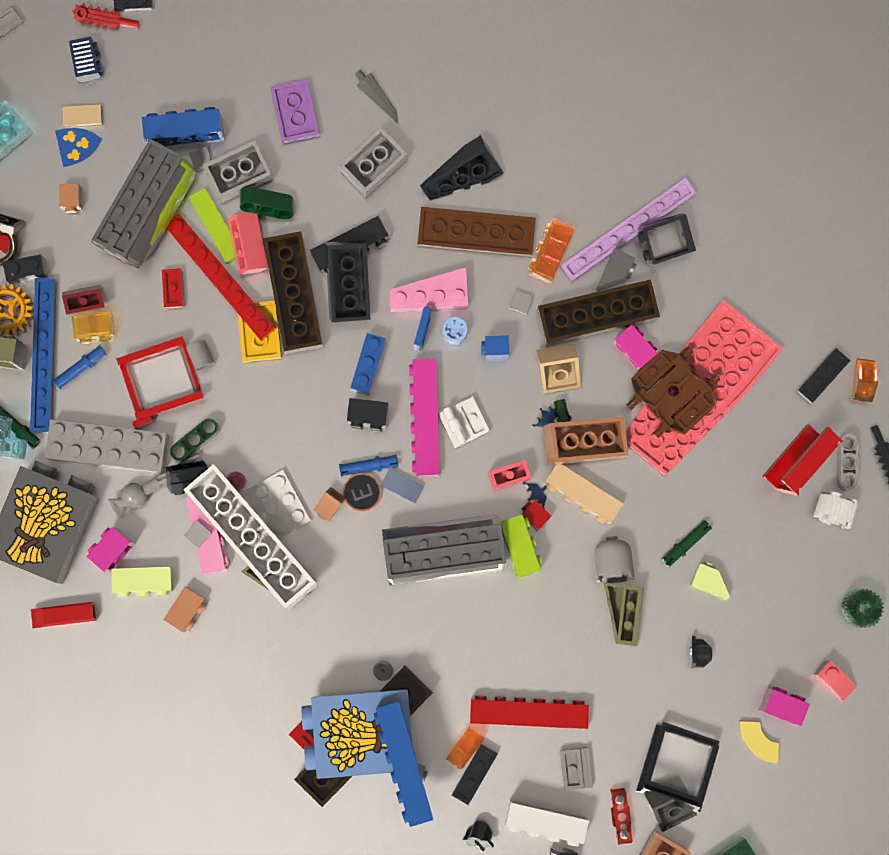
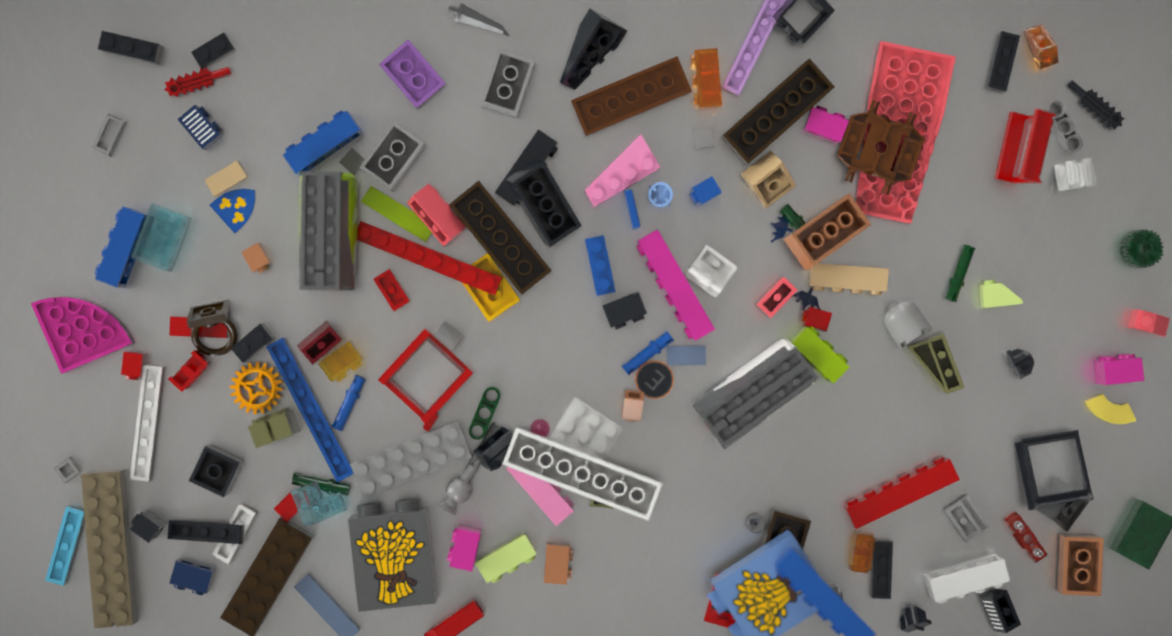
camera: 30 degrees left, 5 degrees up
light grey tile [184,521,212,548] -> none
dark green beam [240,186,294,220] -> none
dark grey slope [596,249,637,291] -> none

